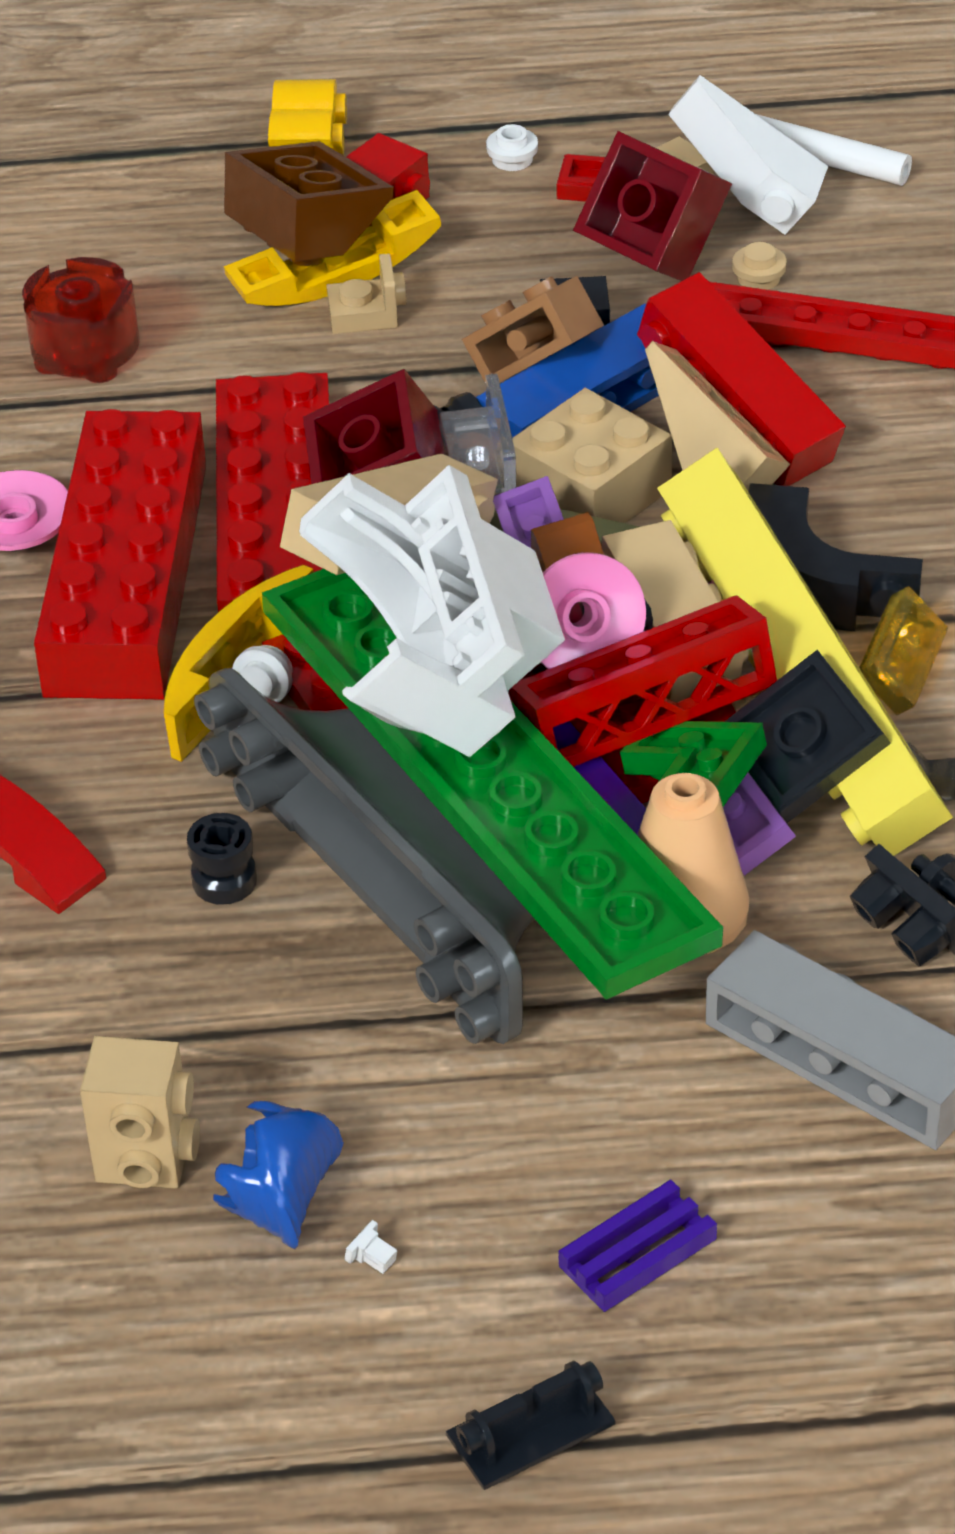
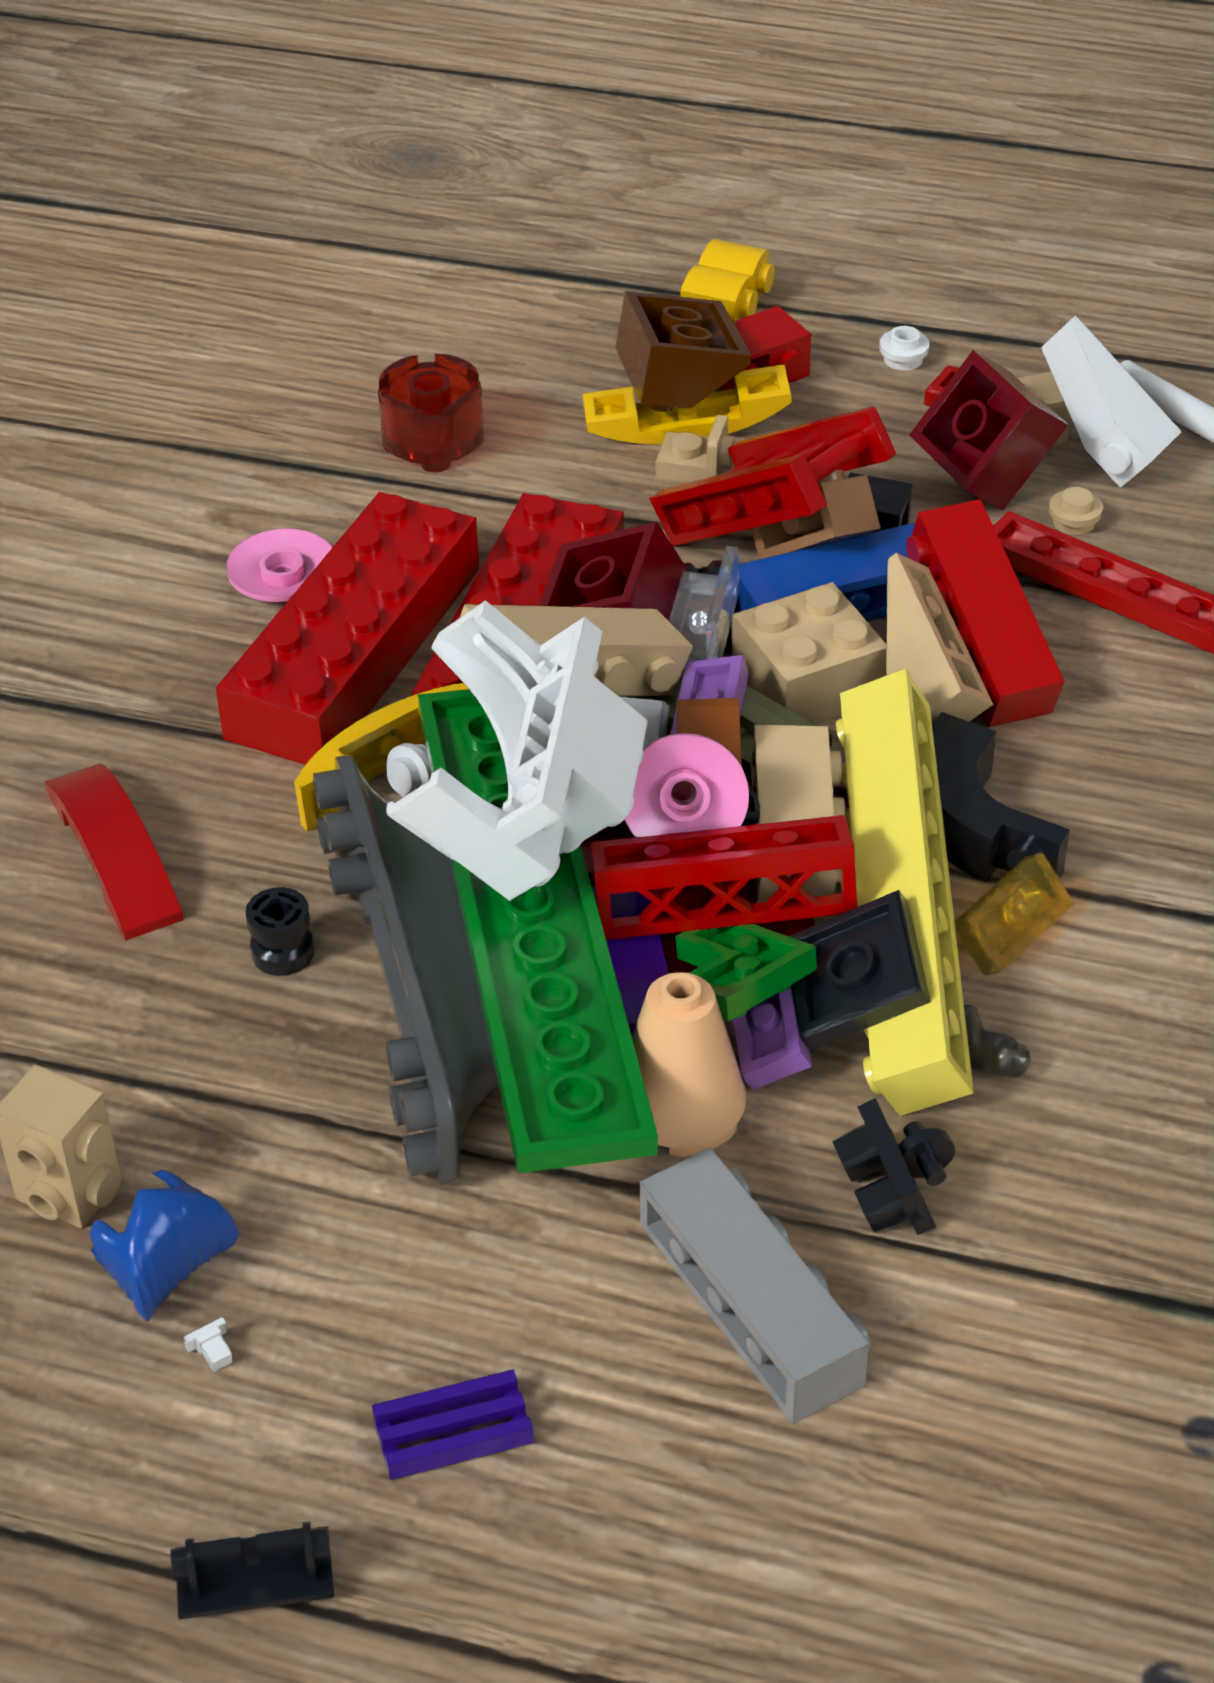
camera: 20 degrees right, 0 degrees up
none -> red fence [649,406,896,546]

